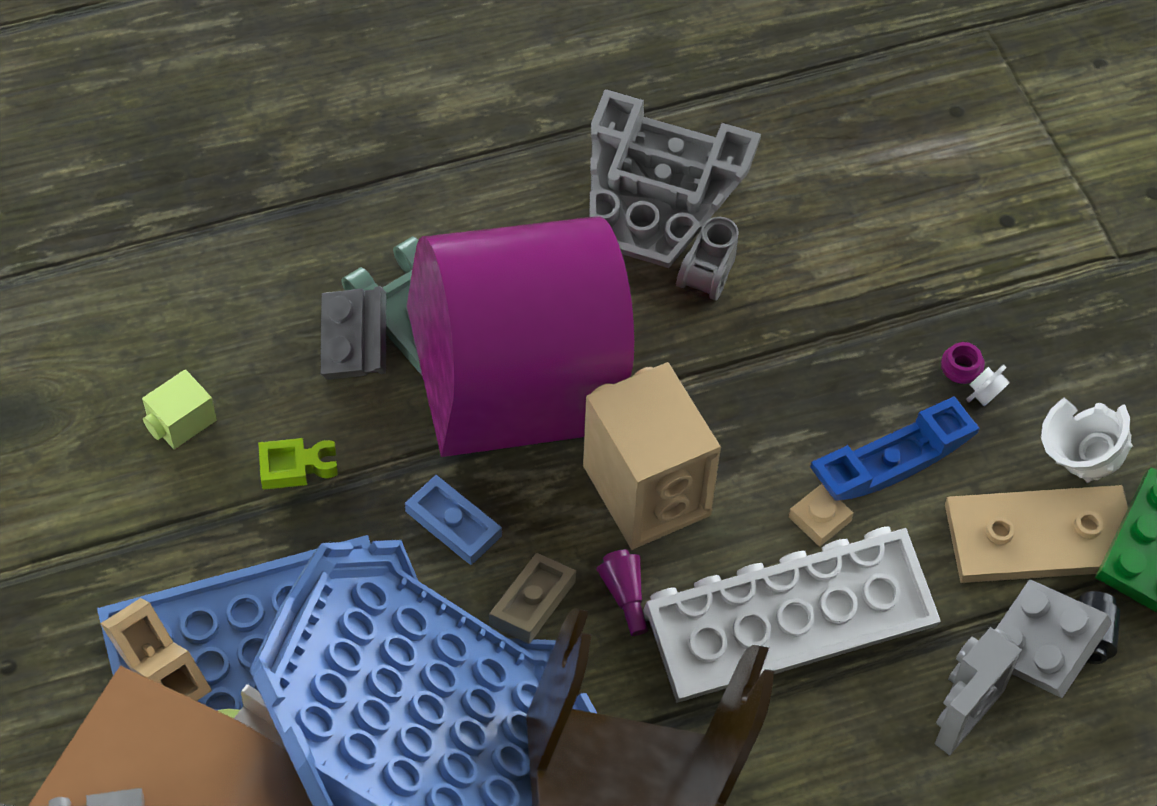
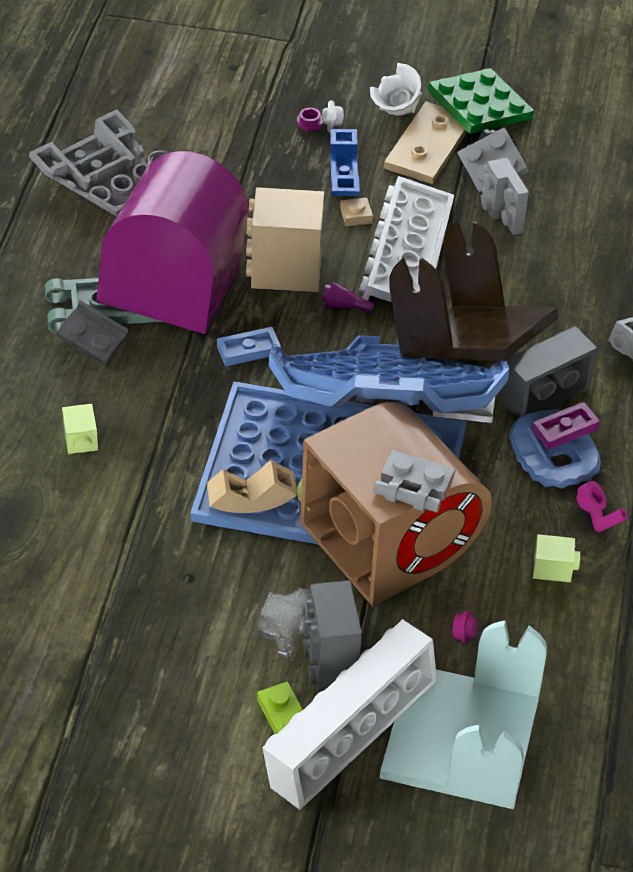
camera: 60 degrees left, 10 degrees down
lime plate [258,438,338,490] -> none
dark tan plate [489,553,576,644] -> none

